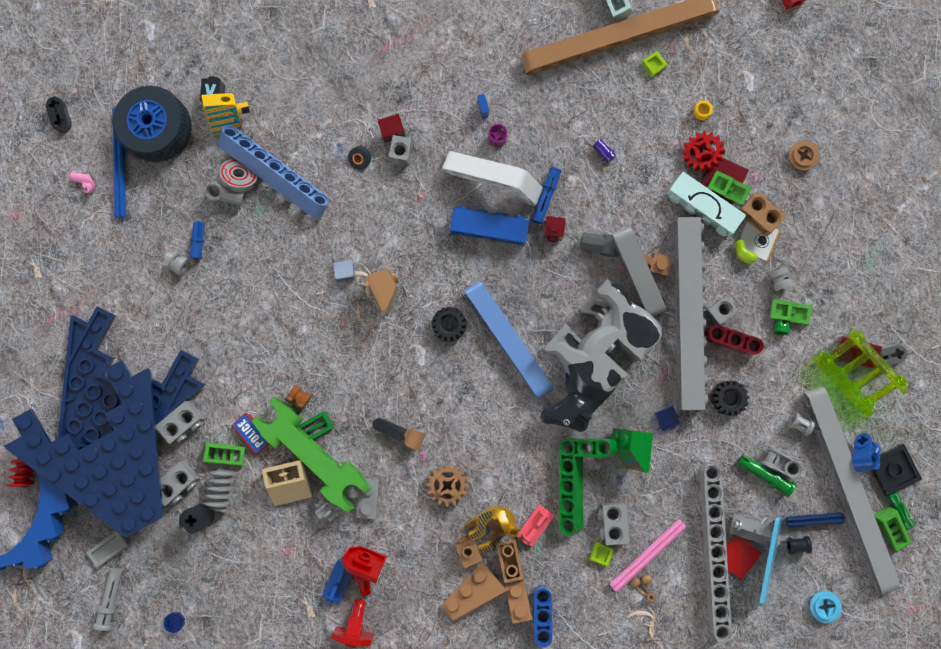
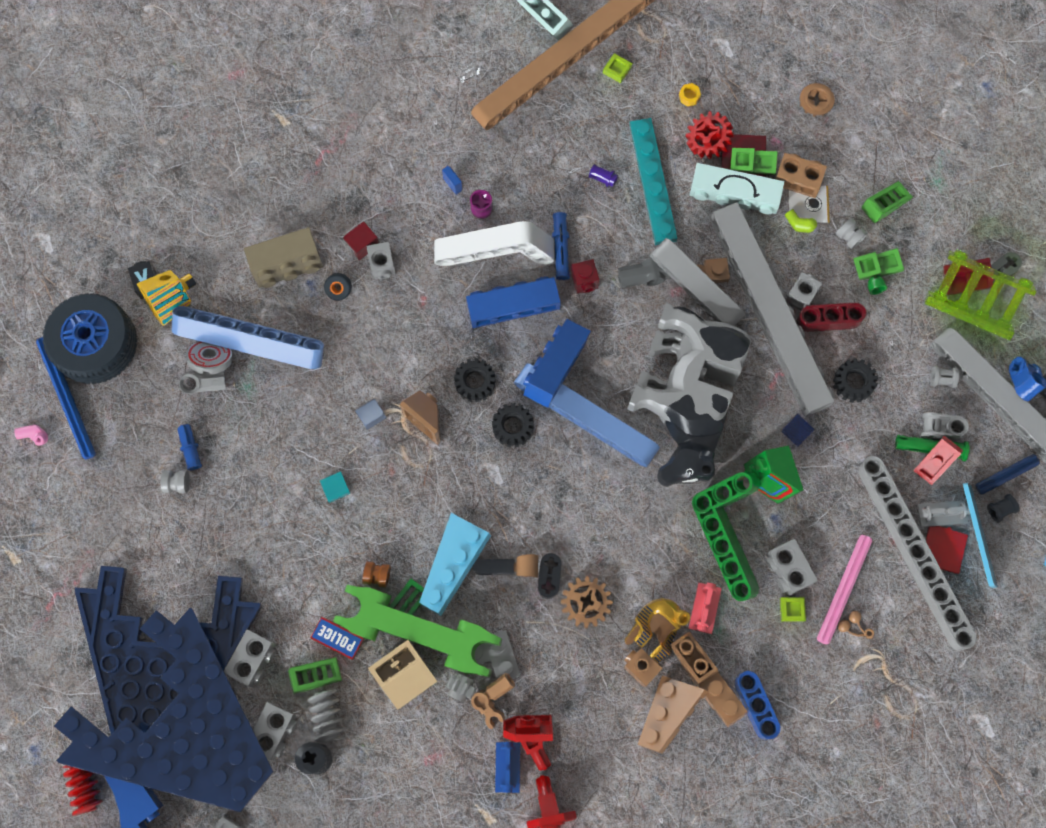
camera: 25 degrees left, 10 degrees down
none -> dark tan brick [244,227,323,288]
none -> teal tile [320,471,351,503]
none -> medium azure wing [419,513,491,616]
none -> black tyre [454,358,496,402]
none -> medium nougat bar [471,673,515,729]
none -> blue brick [523,319,591,408]
none -> black beam [538,553,562,599]
none -> teal plate [629,118,678,245]
none -> bright green slope [862,181,913,223]
none -> plate [913,436,963,485]

